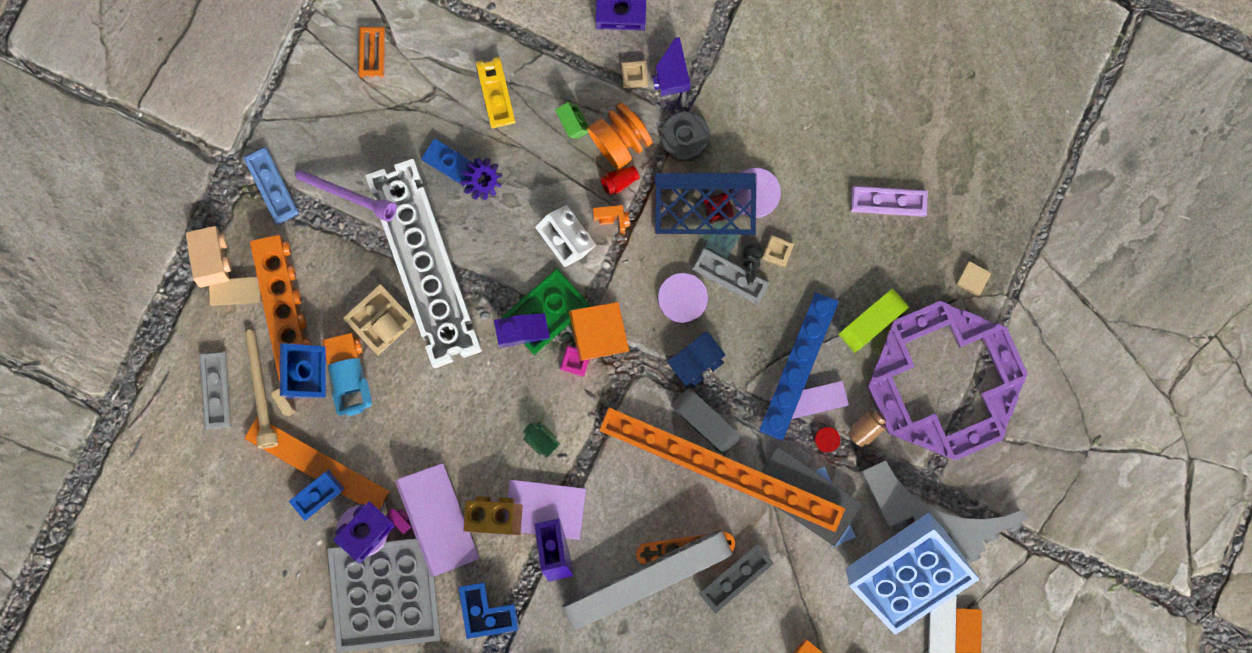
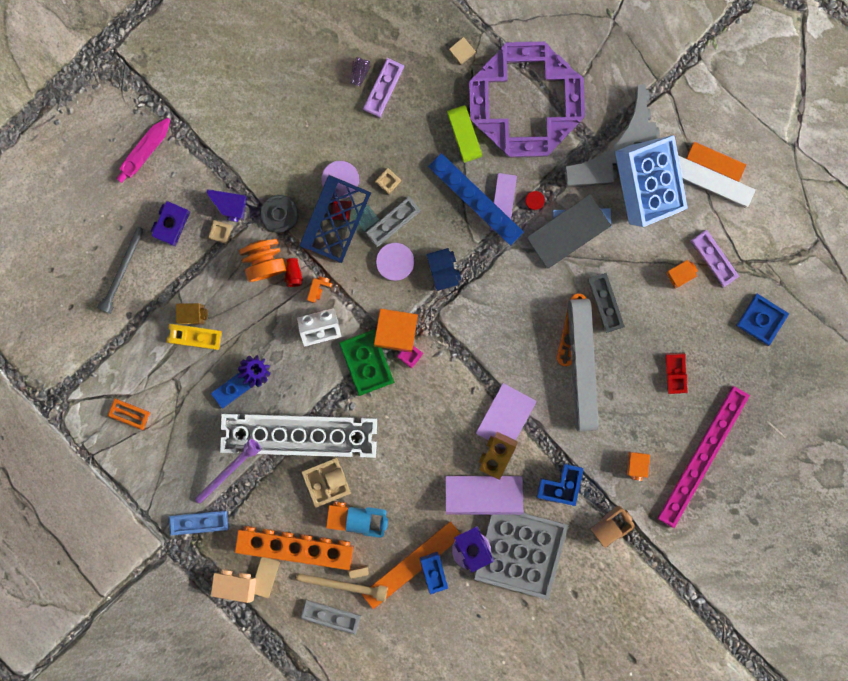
camera: 60 degrees left, 5 degrees up
blue slope [280,343,326,399] -> none
magenta plate [385,508,412,534] -> none
dark purple slope [494,313,550,348] -> none
clear green brick [523,421,560,459] -> none
dark purple slope [534,518,573,582] -> none
bright green piece [555,102,588,139] -> none
orange plate [599,407,845,532] -> none
dark grey beam [671,387,742,456] -> none
pearl dark grey bar [743,244,763,285] -> none
medium nougat brick [848,410,887,447] -> none
none -> pearl gold brick [176,303,208,325]
none -> clear purple cone [350,57,371,87]

